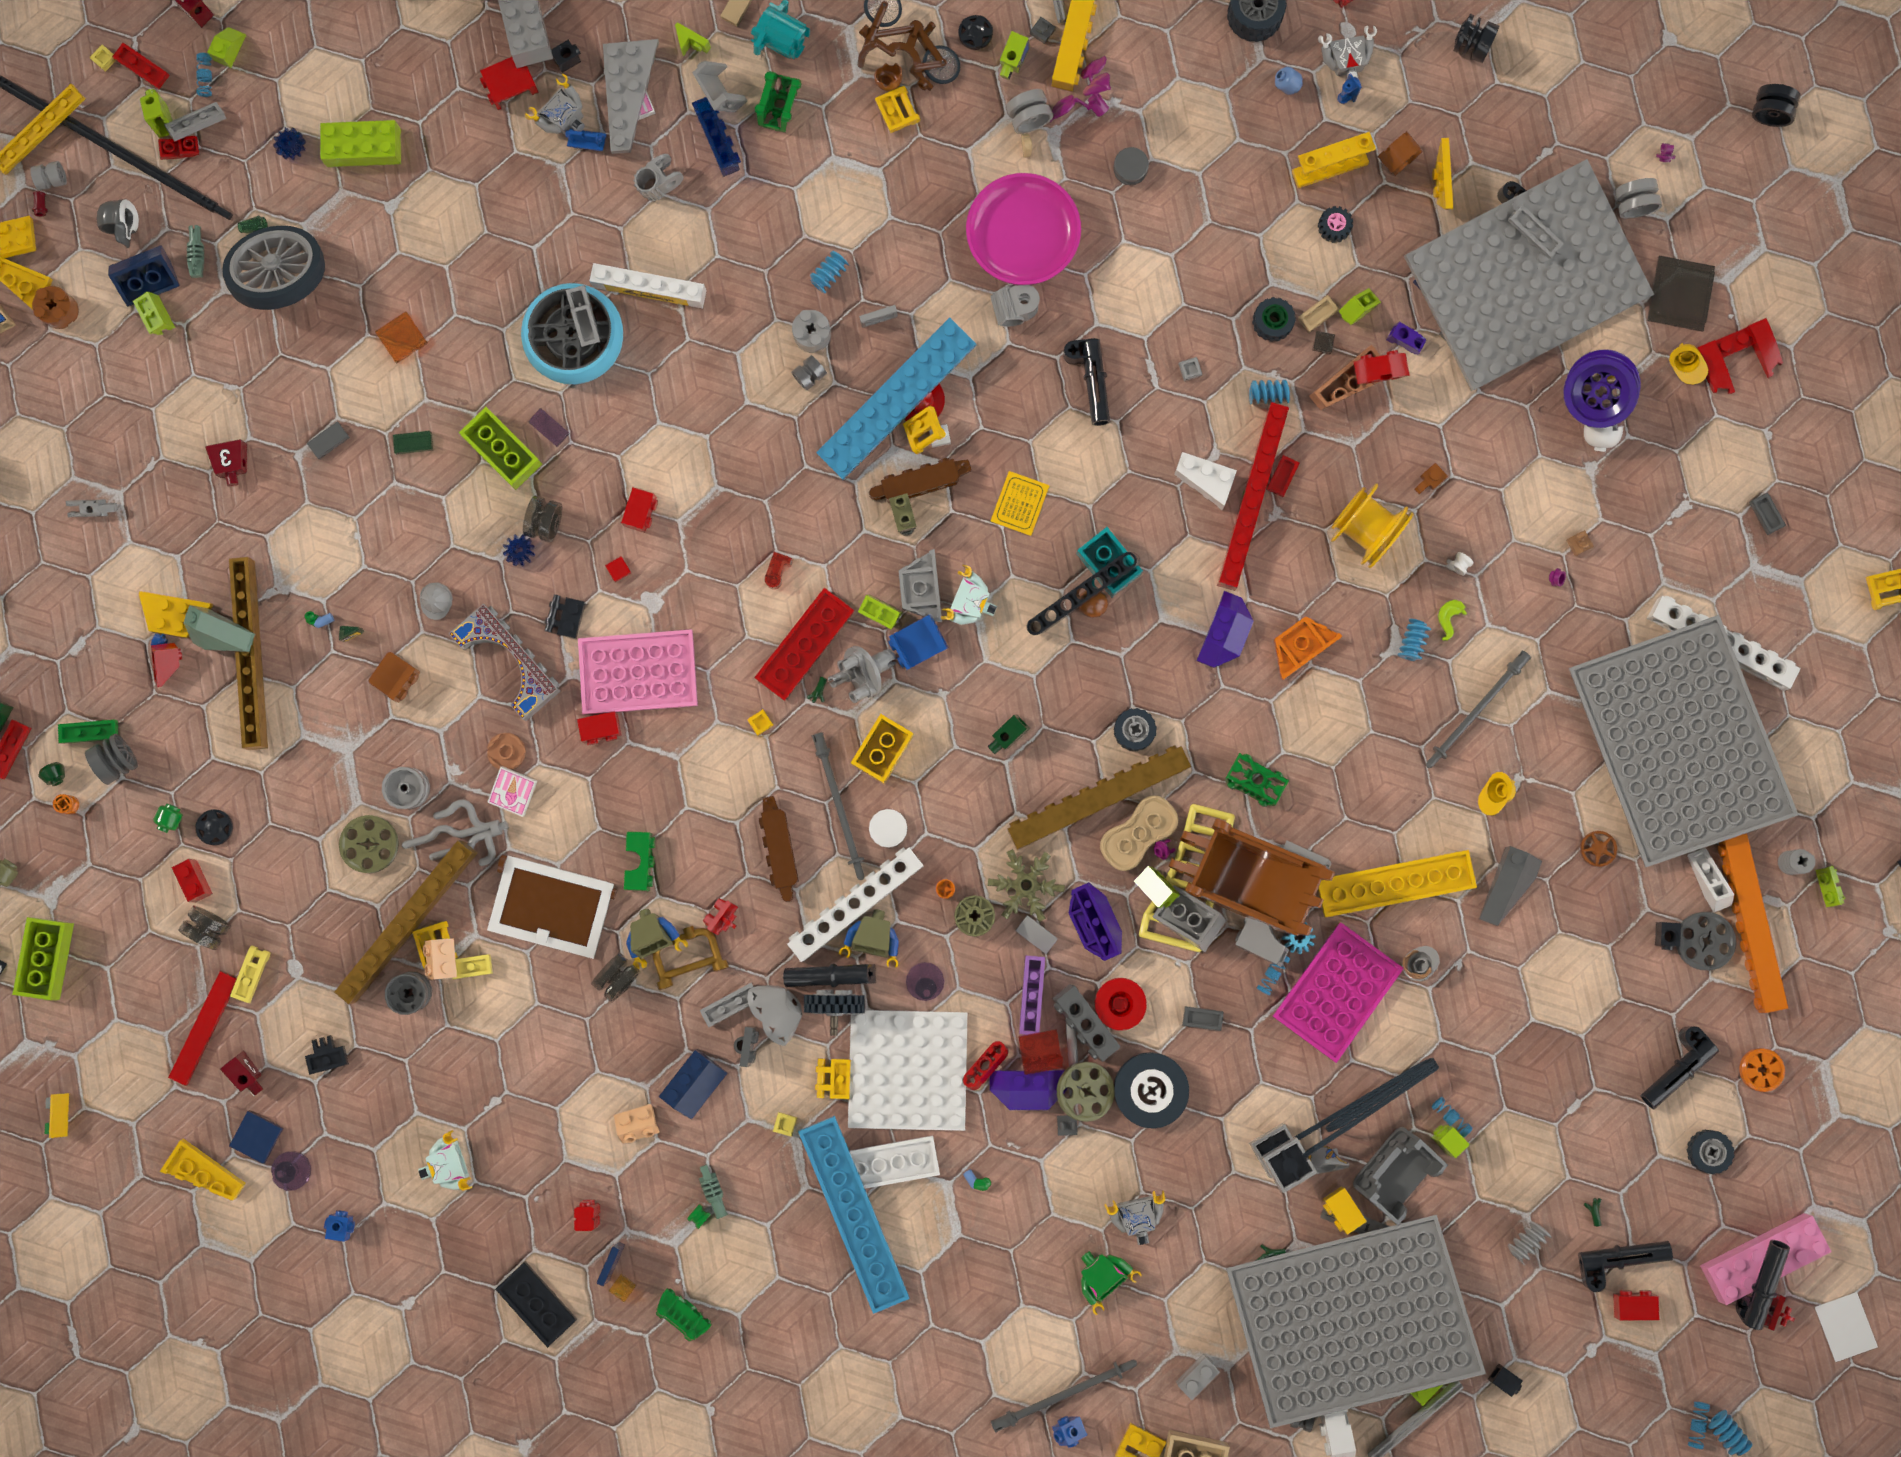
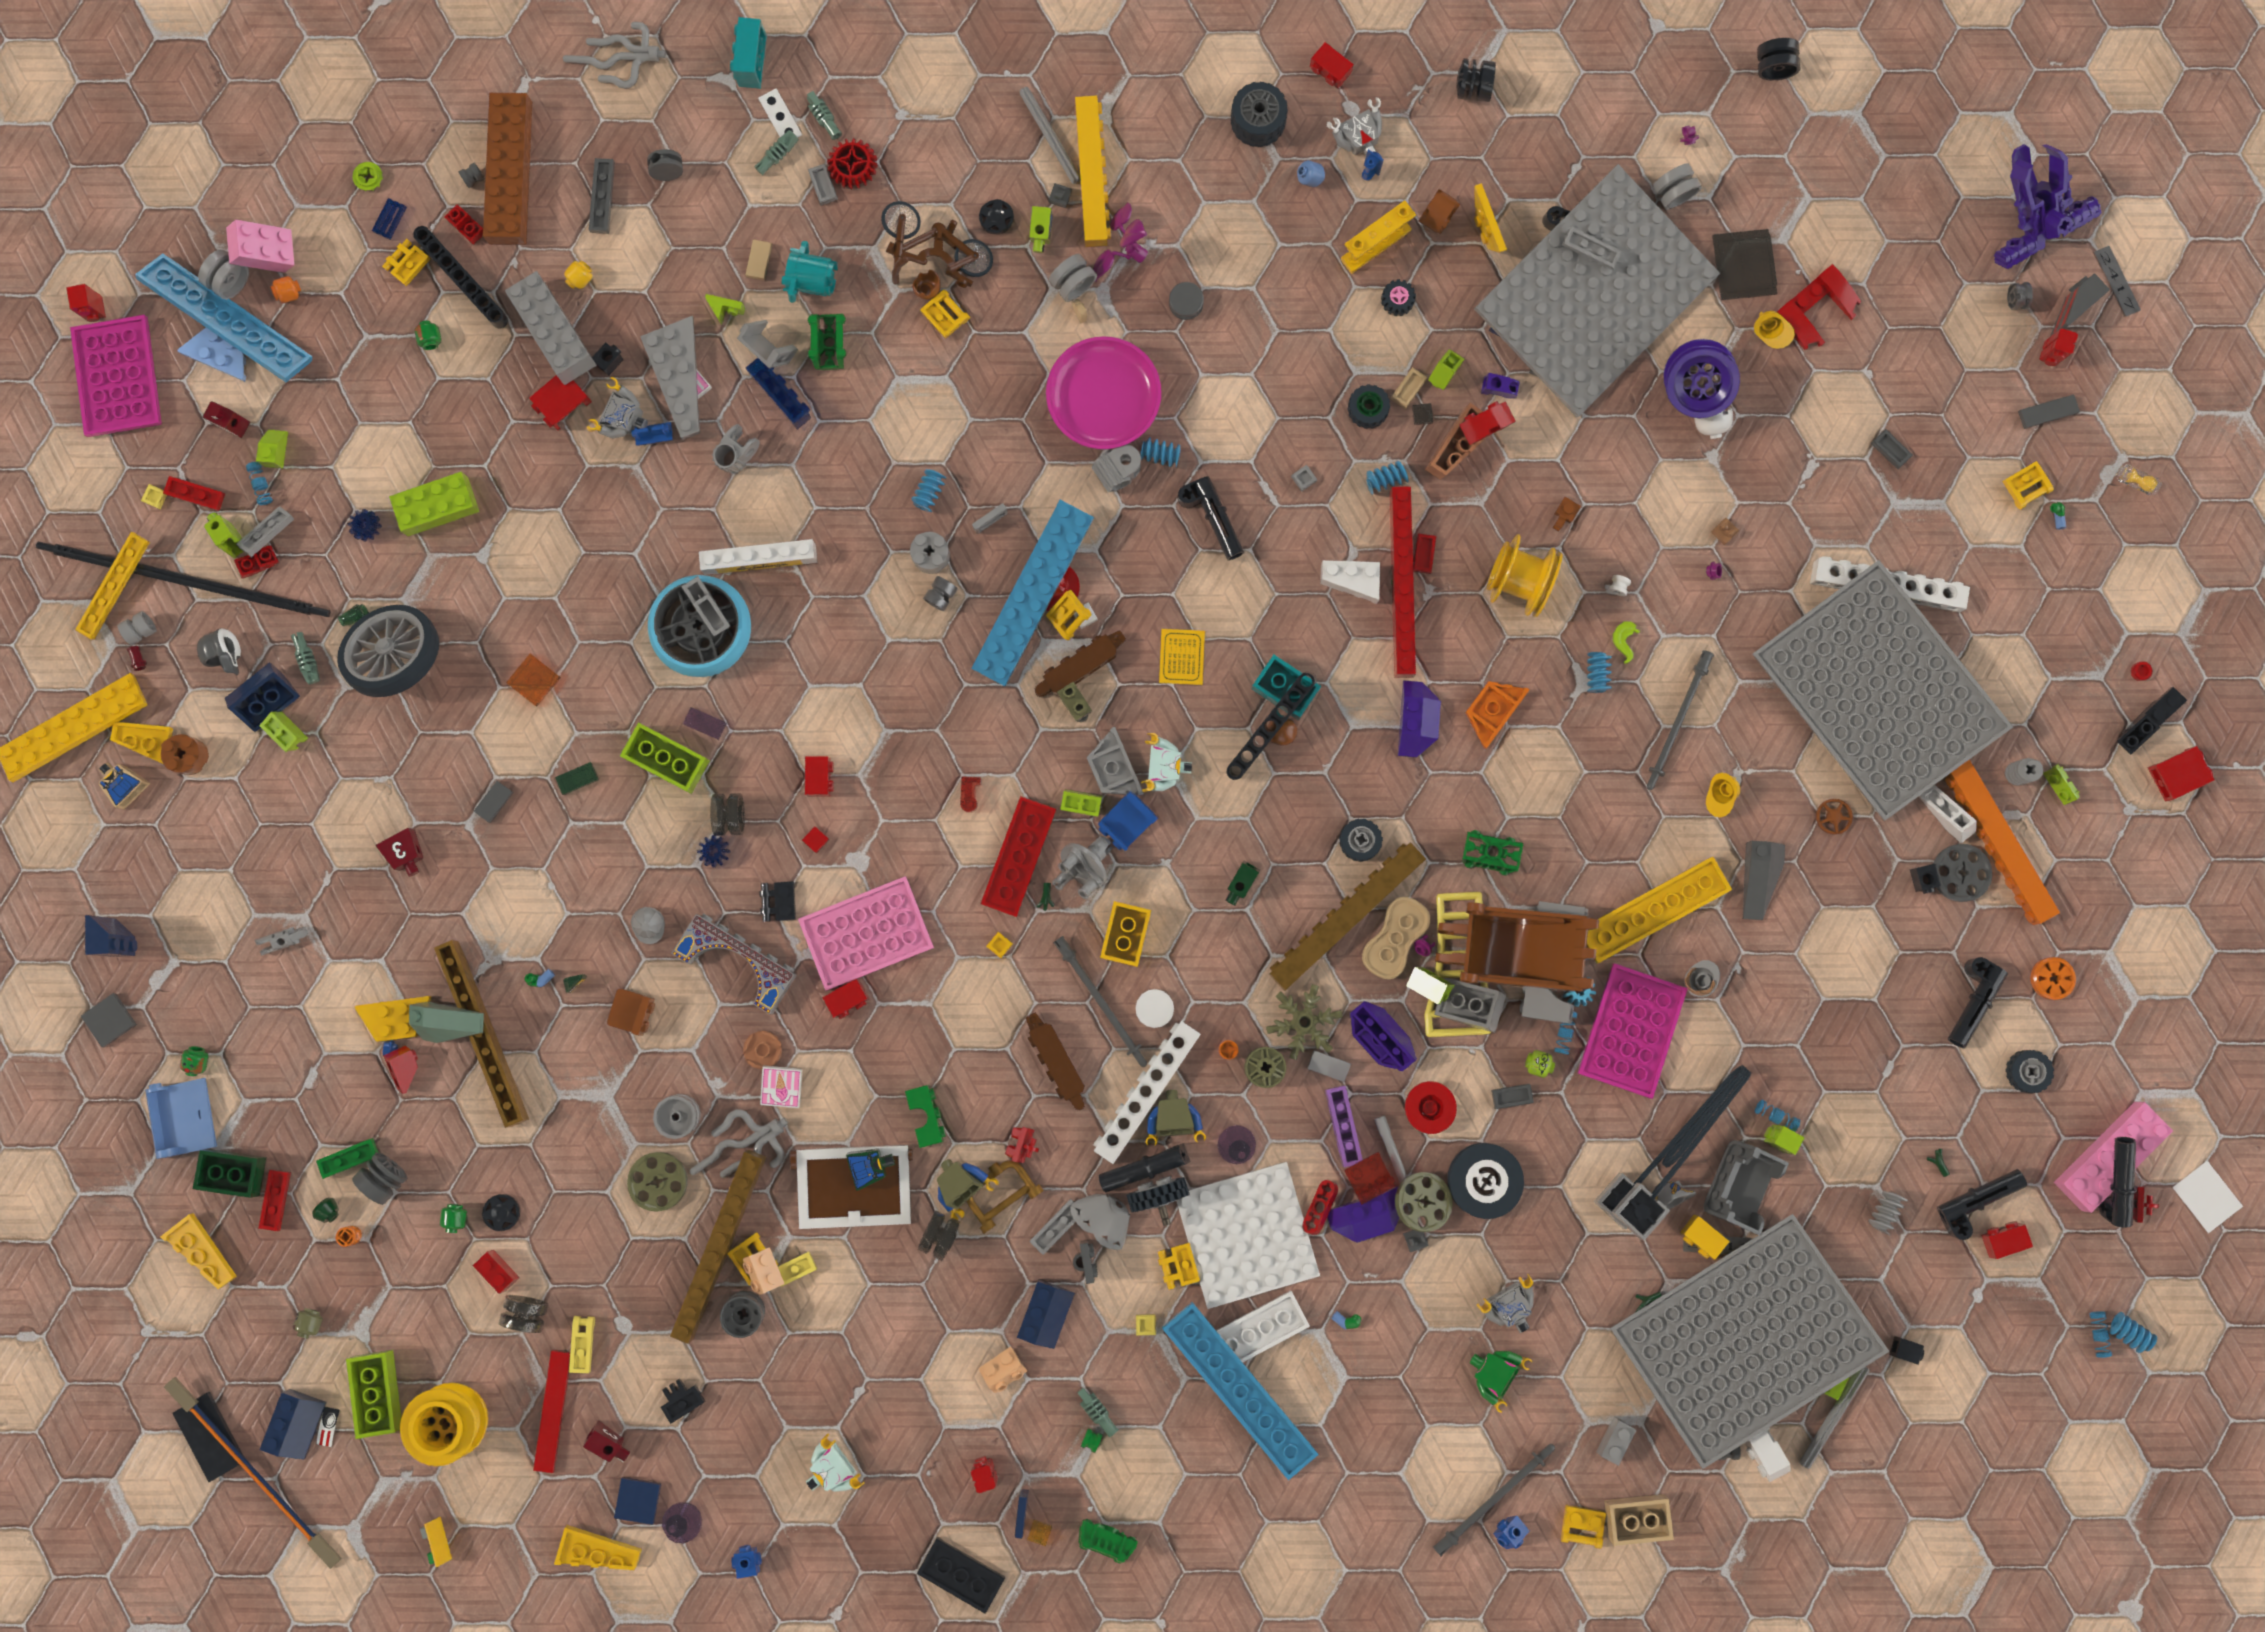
camera: 20 degrees left, 0 degrees up
dark grey brick [1052,984,1120,1062] -> none
none -> yellow wheel [400,1383,488,1466]
none -> torso [846,1148,895,1191]
none -> dark azure piece [1140,437,1181,468]
none -> lime head [1525,1050,1555,1078]

